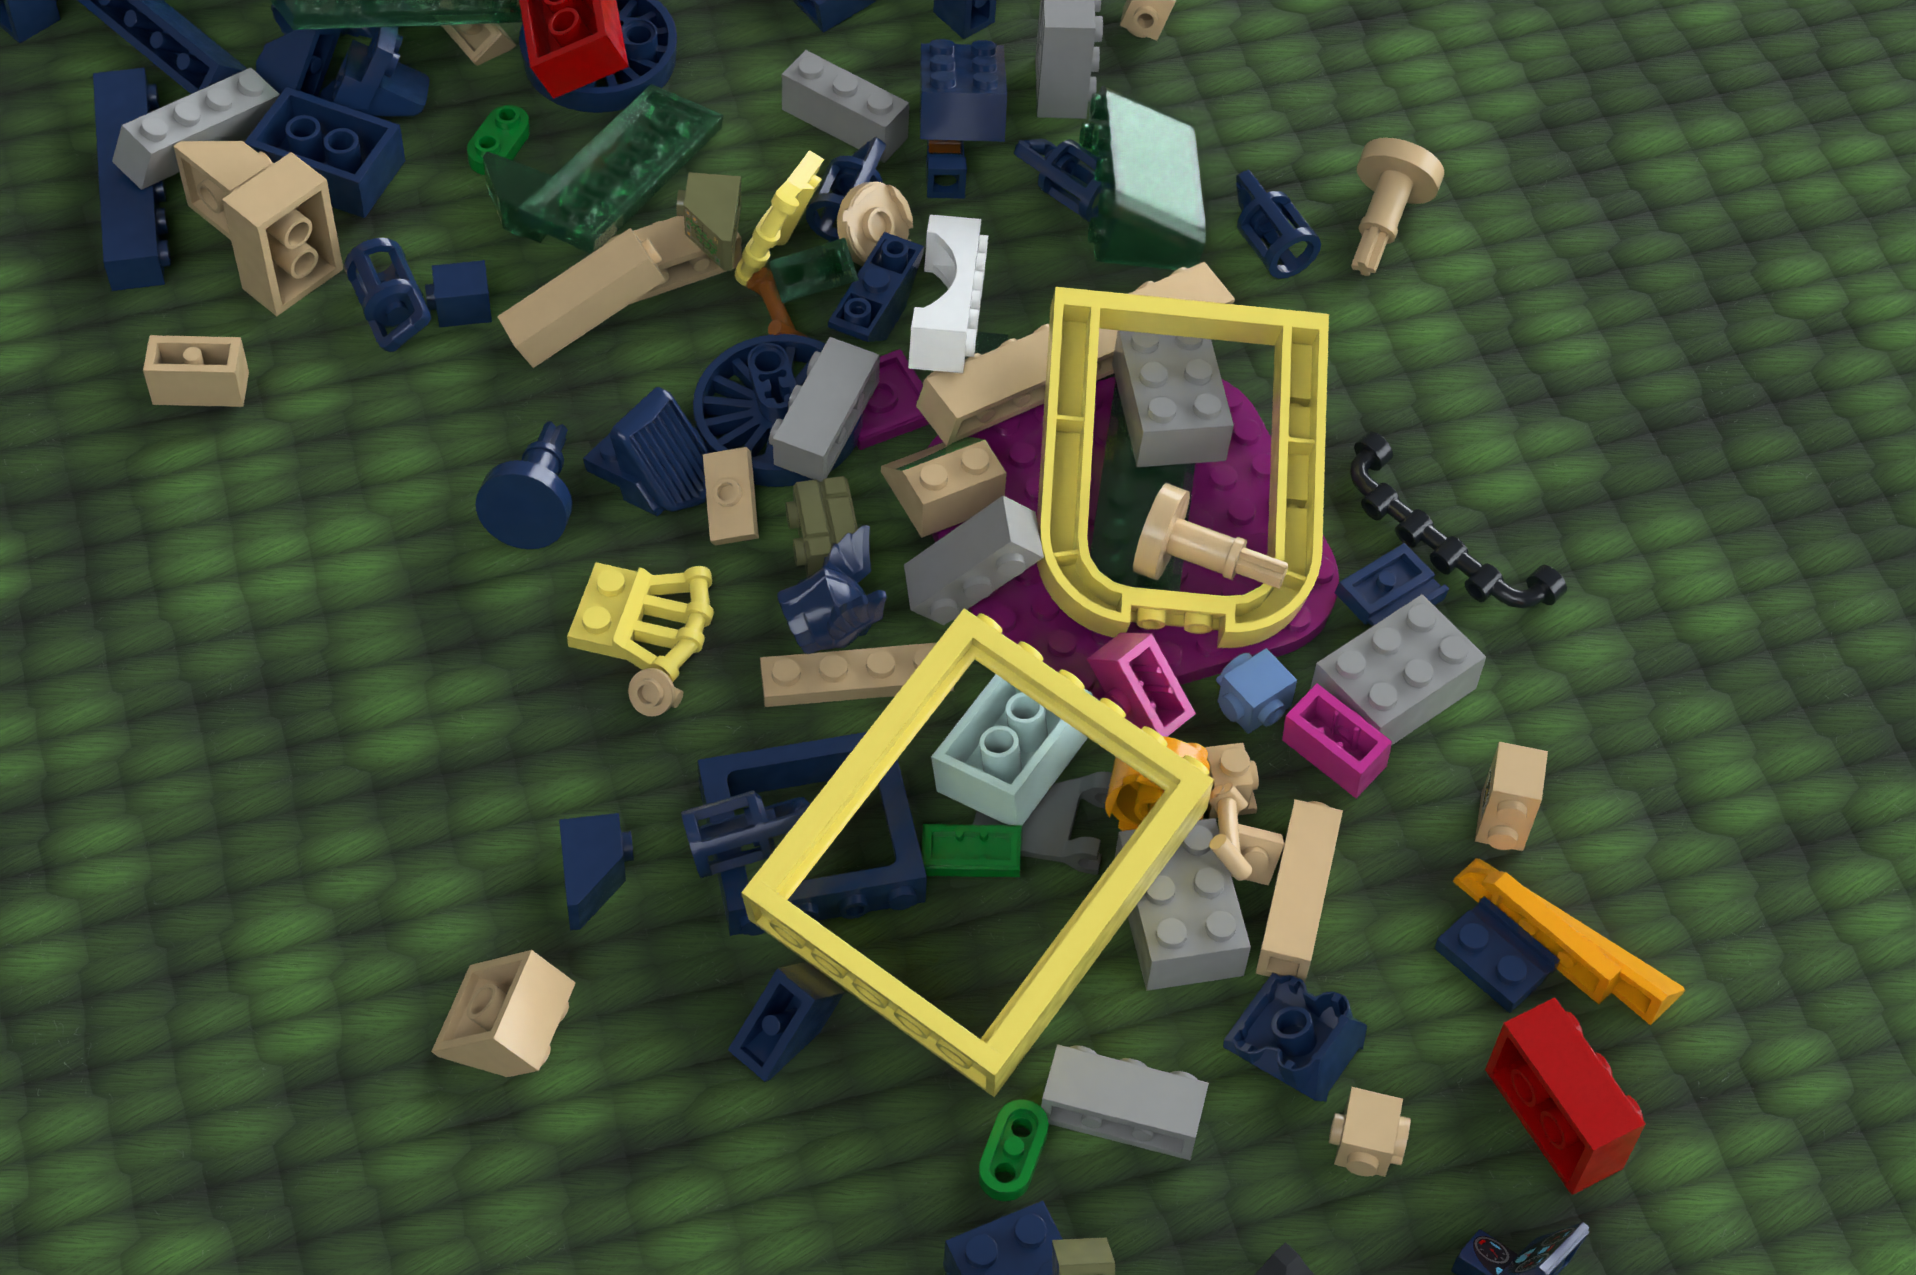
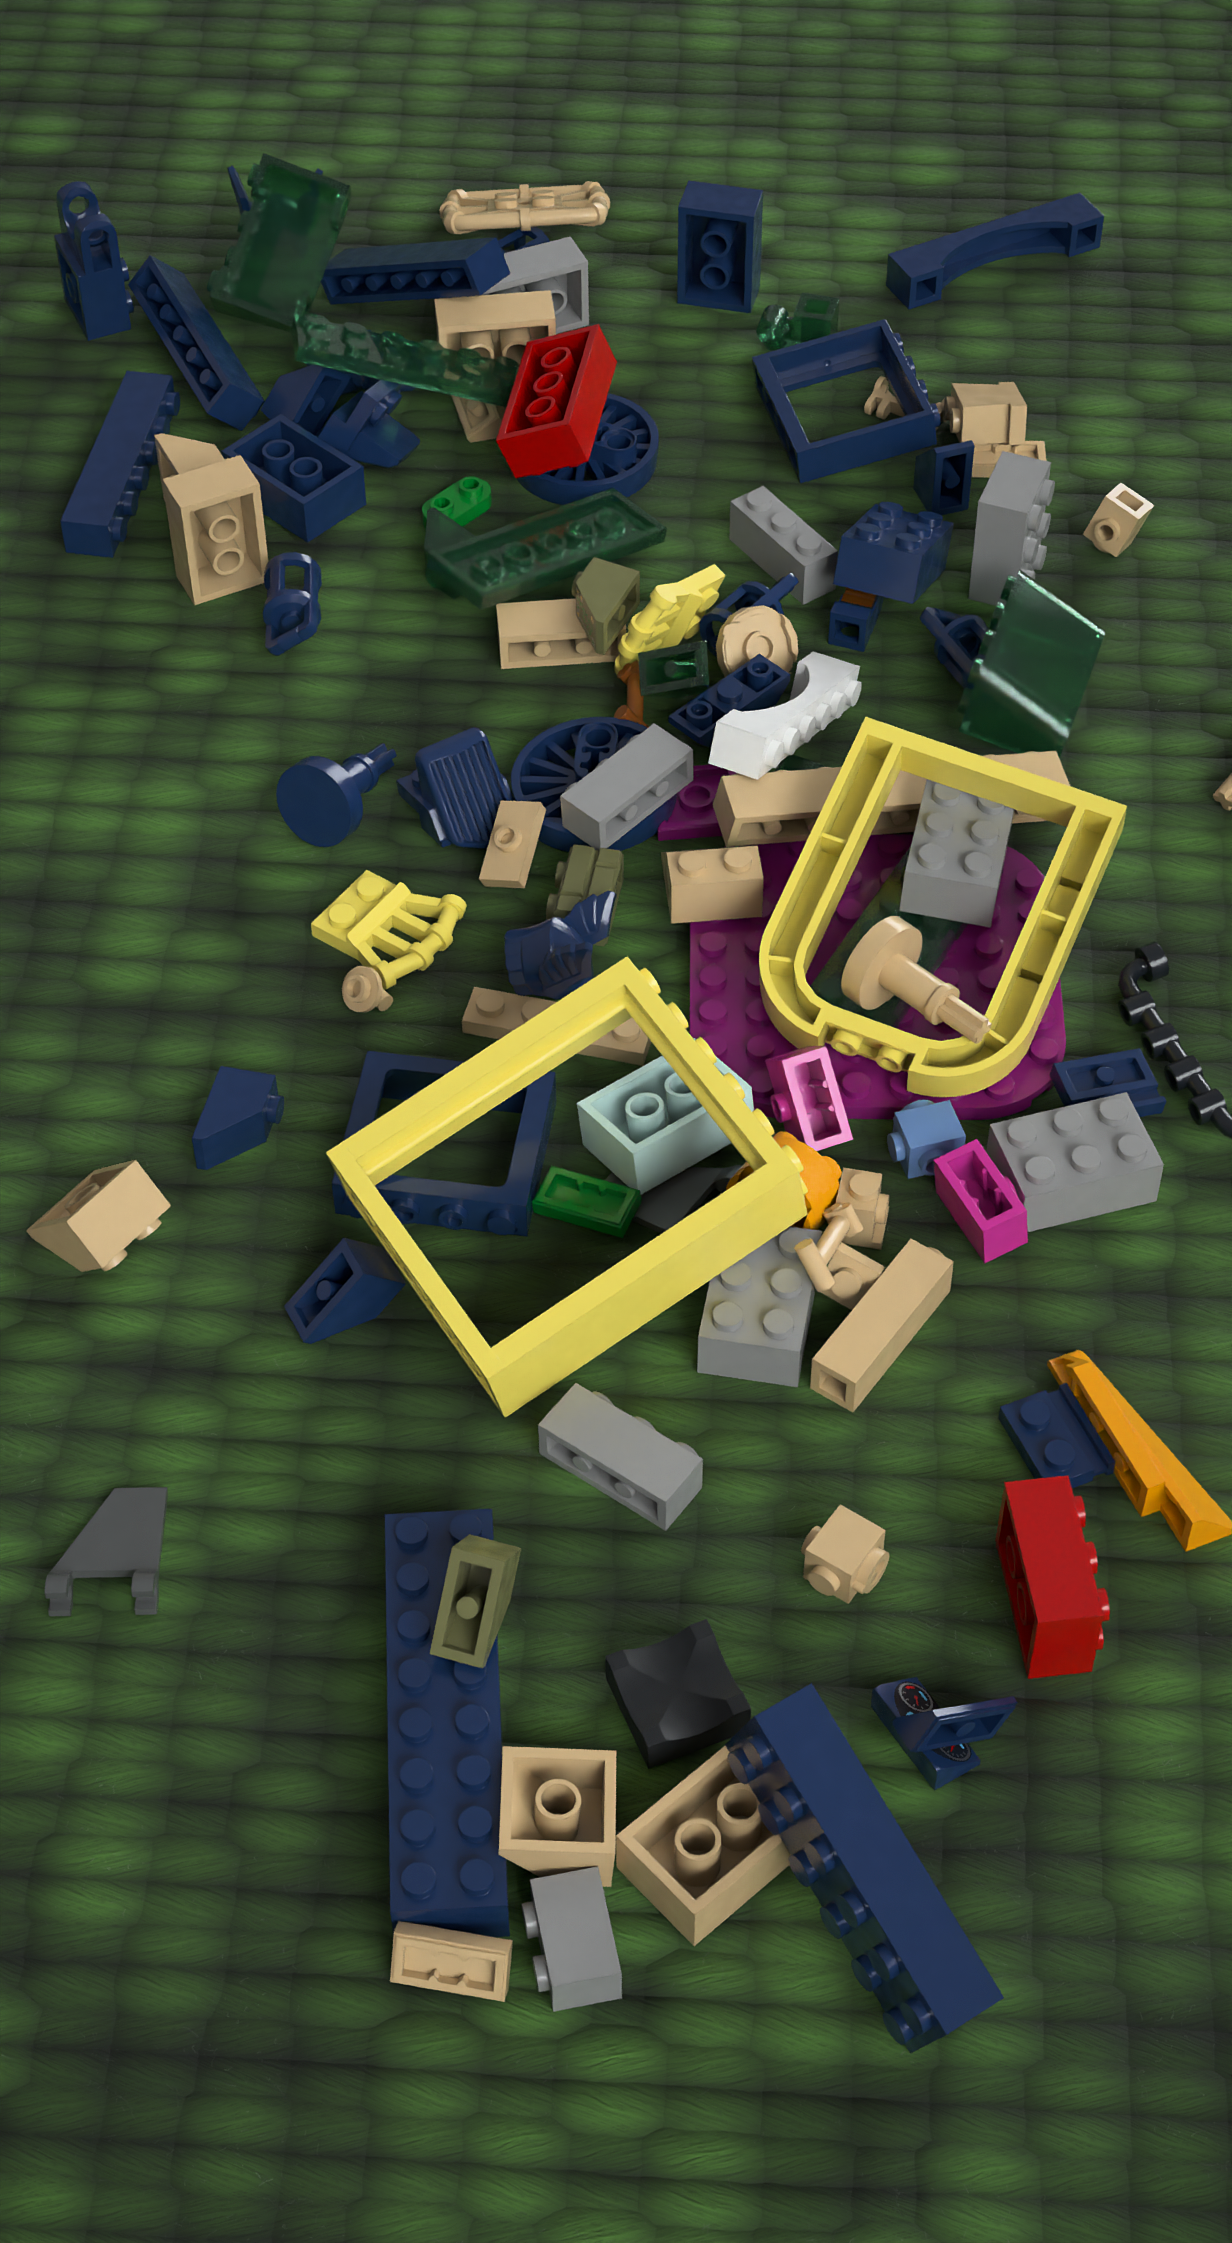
camera: 25 degrees right, 5 degrees down
light grey brick [112,68,280,190] -> none
tan brick [143,335,249,407] -> none
dark blue brick [425,260,492,328] -> none
tan brick [497,228,665,368] -> none
dark blue piece [681,790,810,879] -> none
light grey brick [904,495,1044,625] -> none
green plate [978,1099,1049,1201] -> none
dark blue slope [1223,972,1367,1102] -> none
dark blue piece [1236,170,1321,279] -> none
tan brick [1475,742,1548,851] -> none

